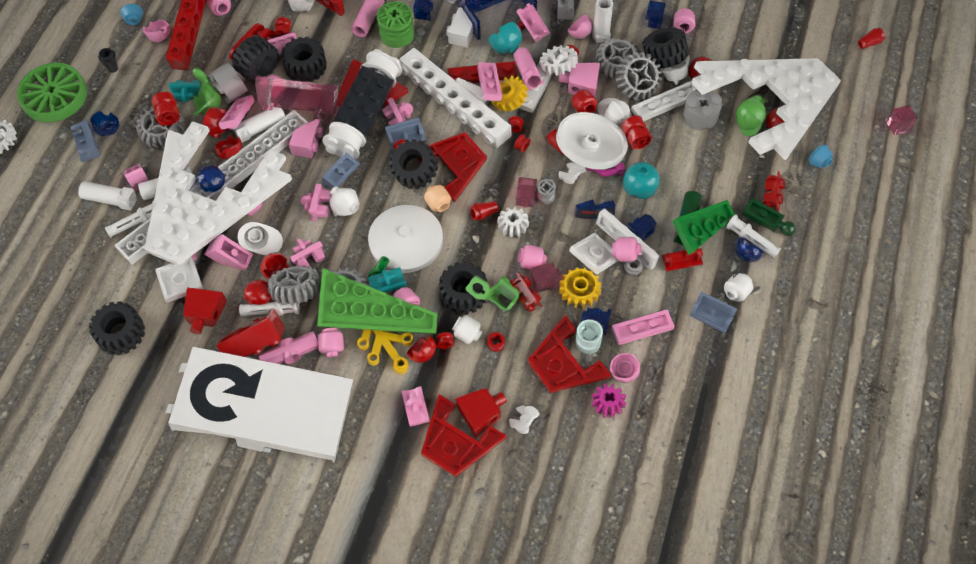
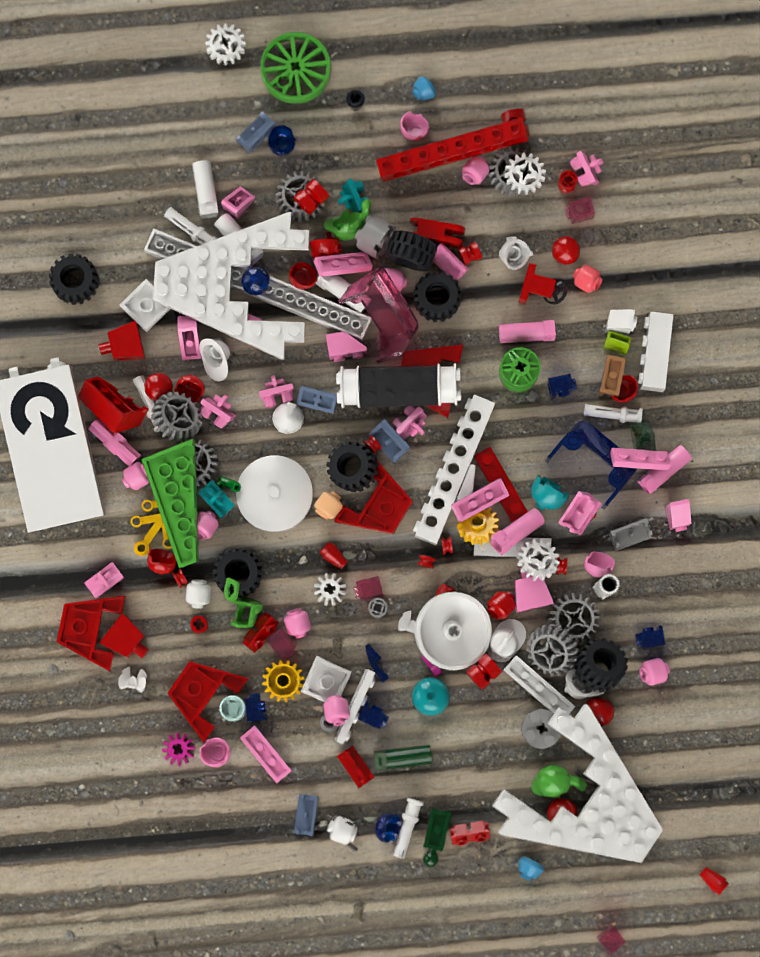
camera: 65 degrees right, 20 degrees up
white slope [446,7,473,48] -> none
green wing [672,200,735,255] -> none

